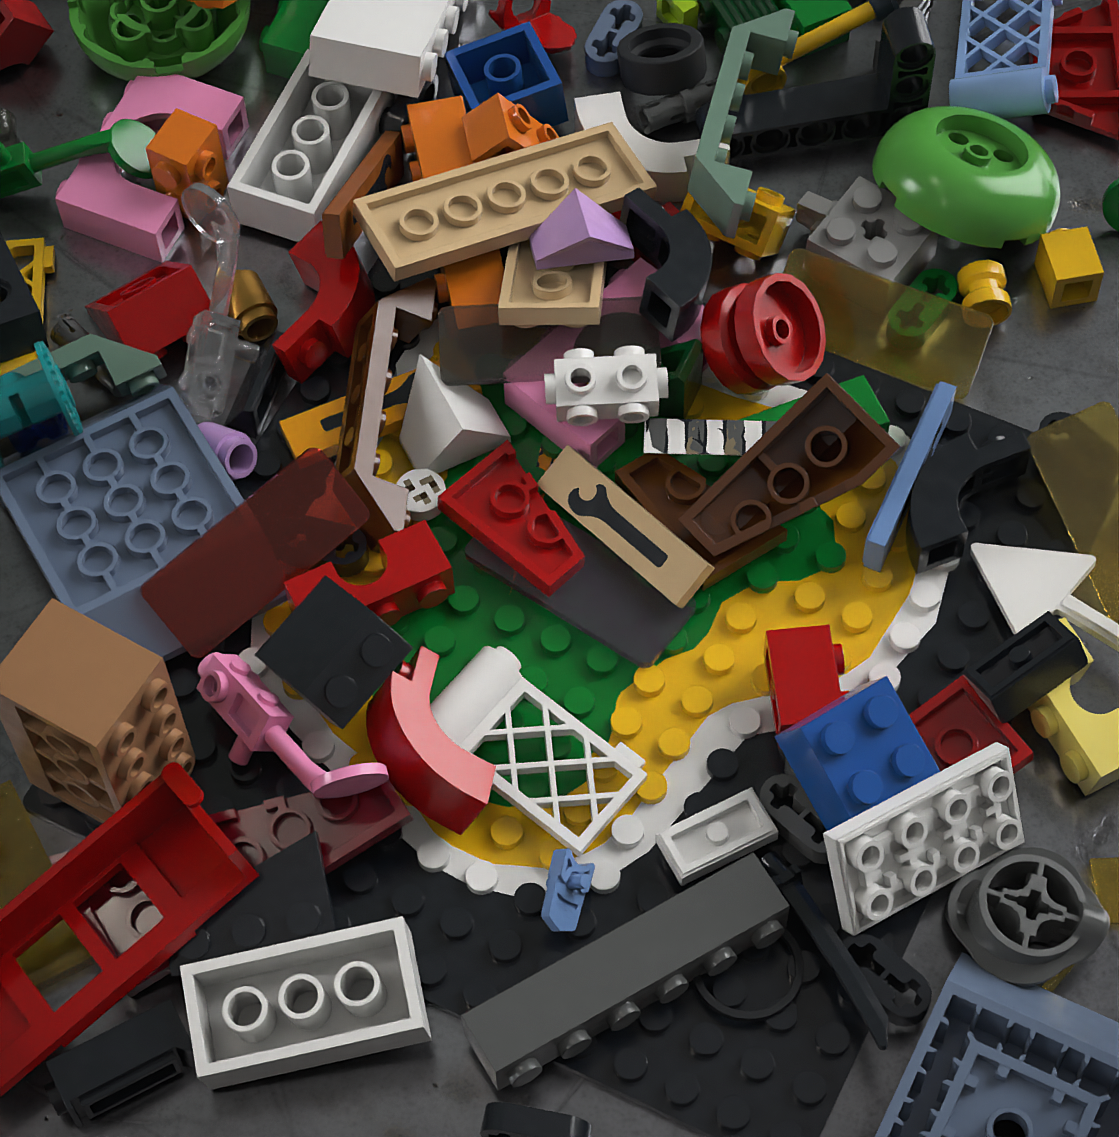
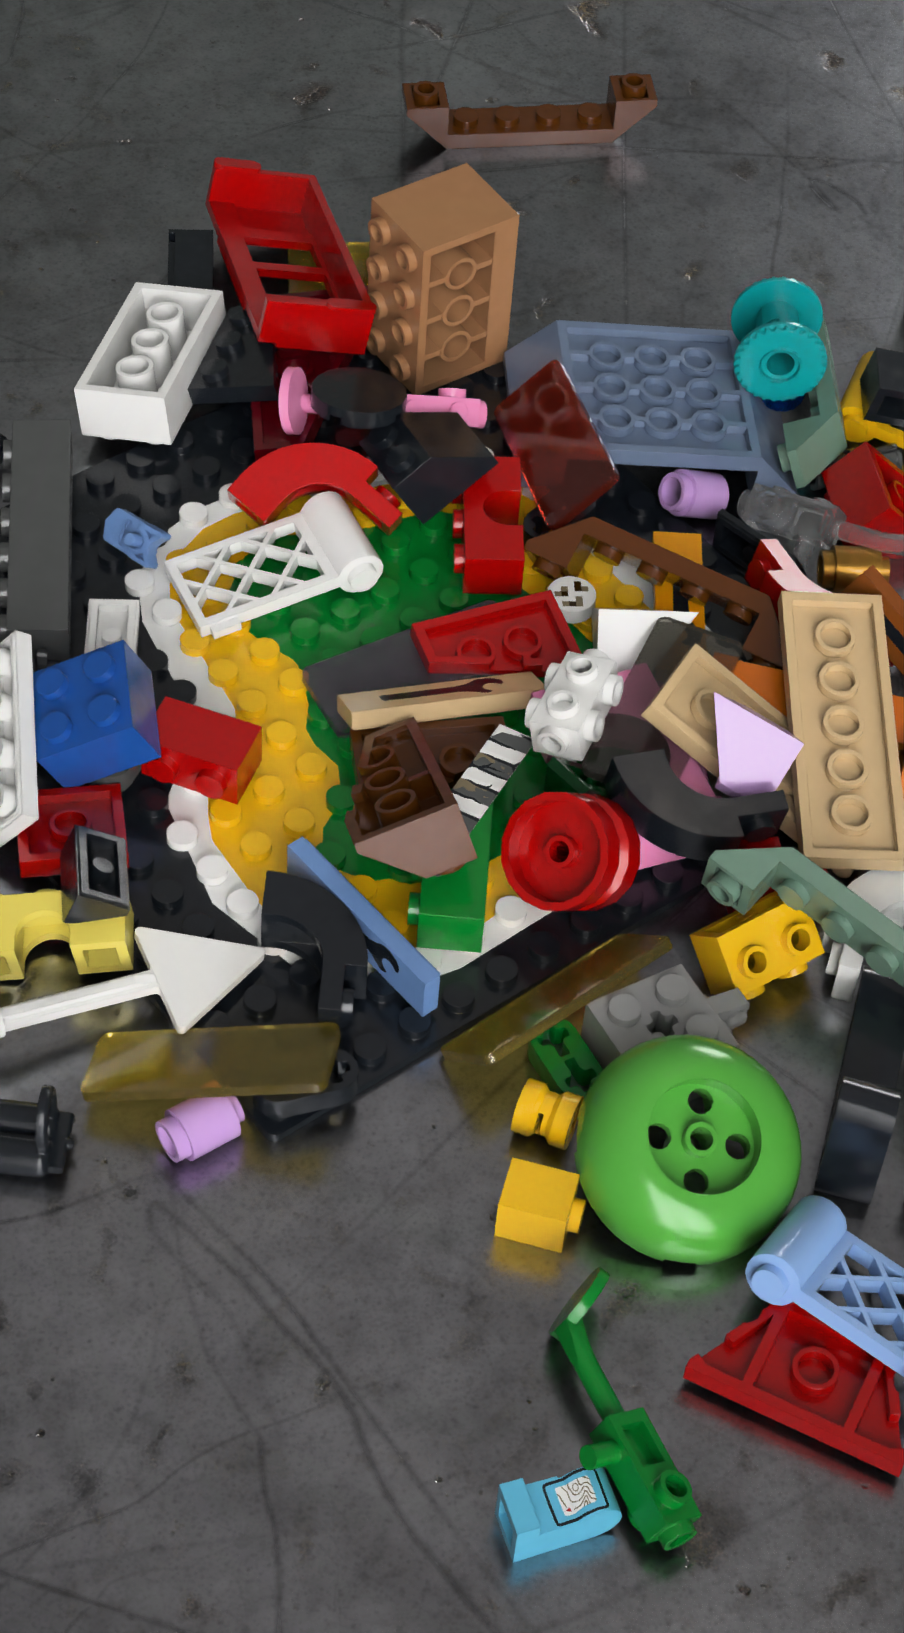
camera: 110 degrees right, 10 degrees down
none -> black tile [310,367,407,429]

